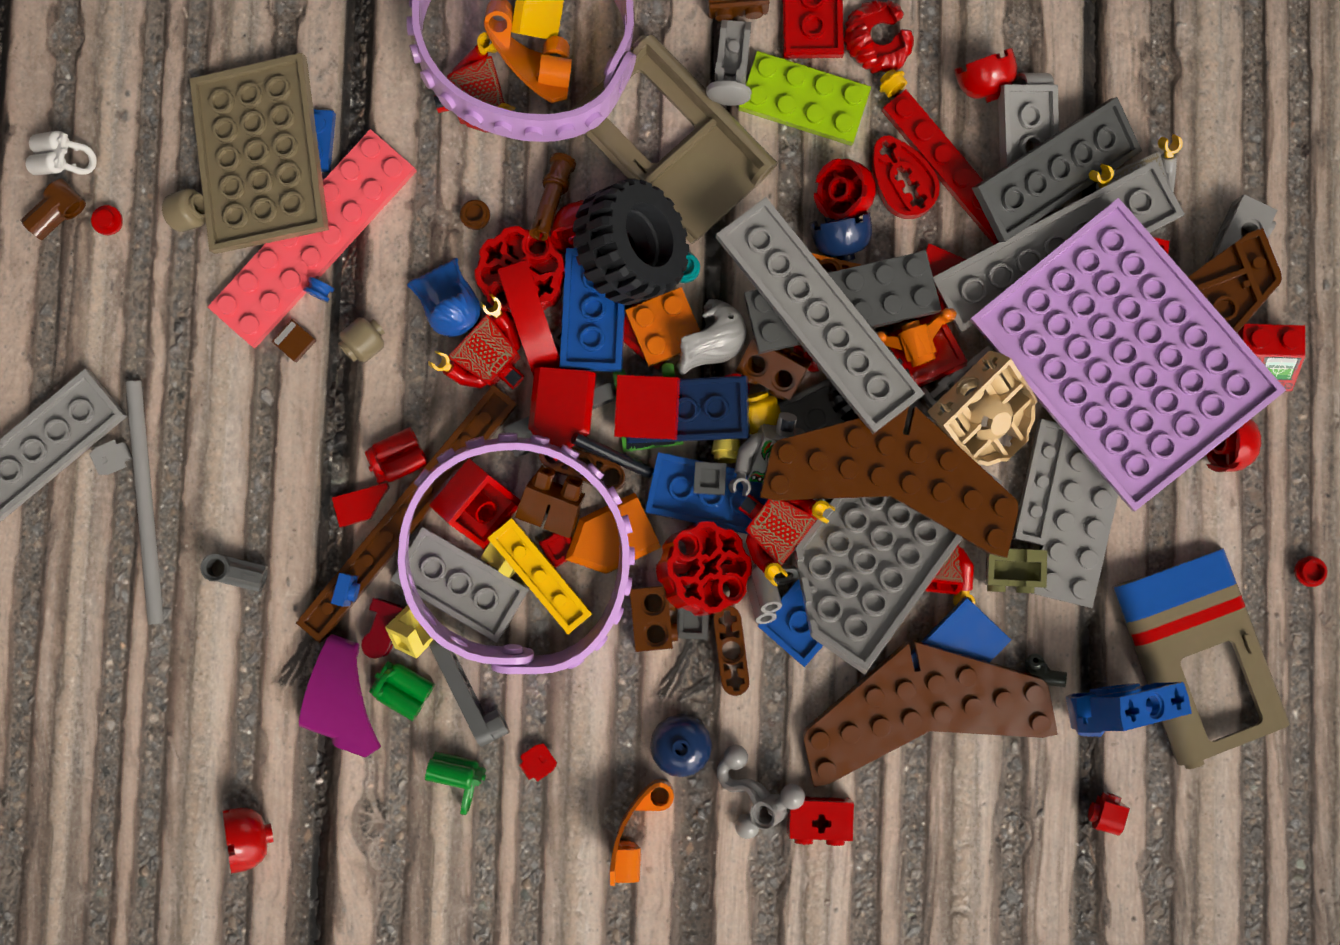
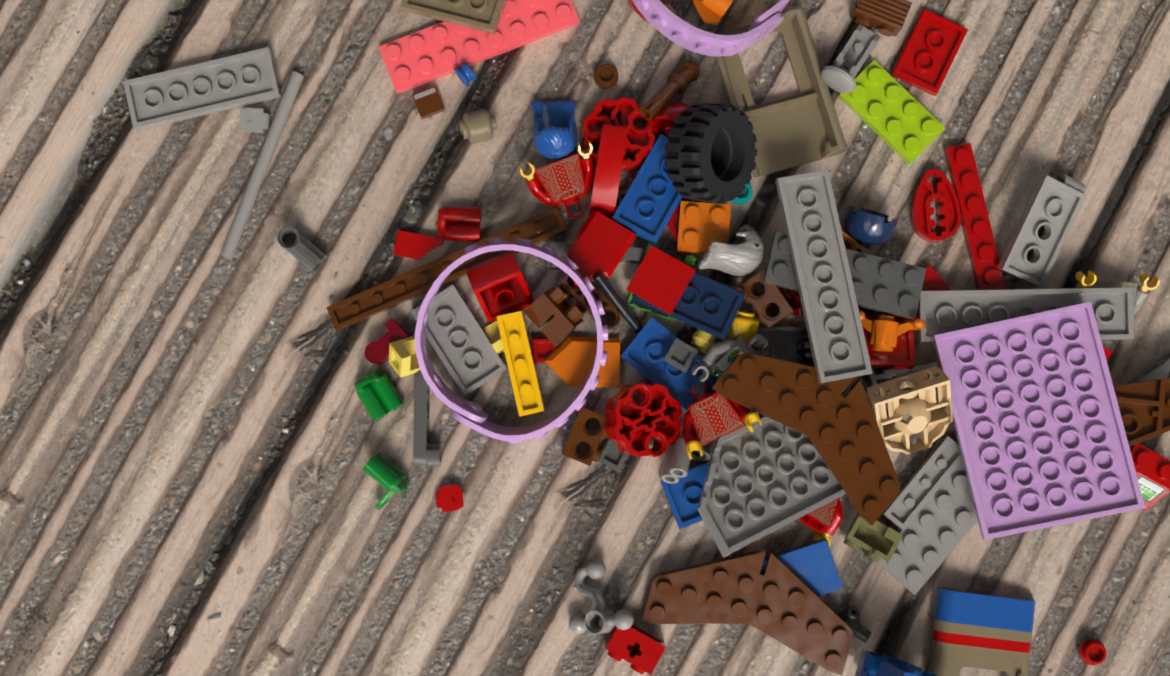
camera: 25 degrees right, 0 degrees up
red cylinder [223,807,274,874] -> none
magenta panel [299,634,381,757] -> none
blue plate [331,573,360,607] -> none
orange panel [610,779,674,886] -> none
dark blue cylinder [650,714,712,777] -> none
reddish brown beam [713,606,749,696] -> none
red cylinder [814,158,876,220] -> none
red piece [844,0,914,74] -> none
yellow plate [879,69,907,98] -> none
red cylinder [953,48,1017,103] -> none
dark grey plate [972,97,1142,242] -> none
red cylinder [1205,418,1262,472] -> none

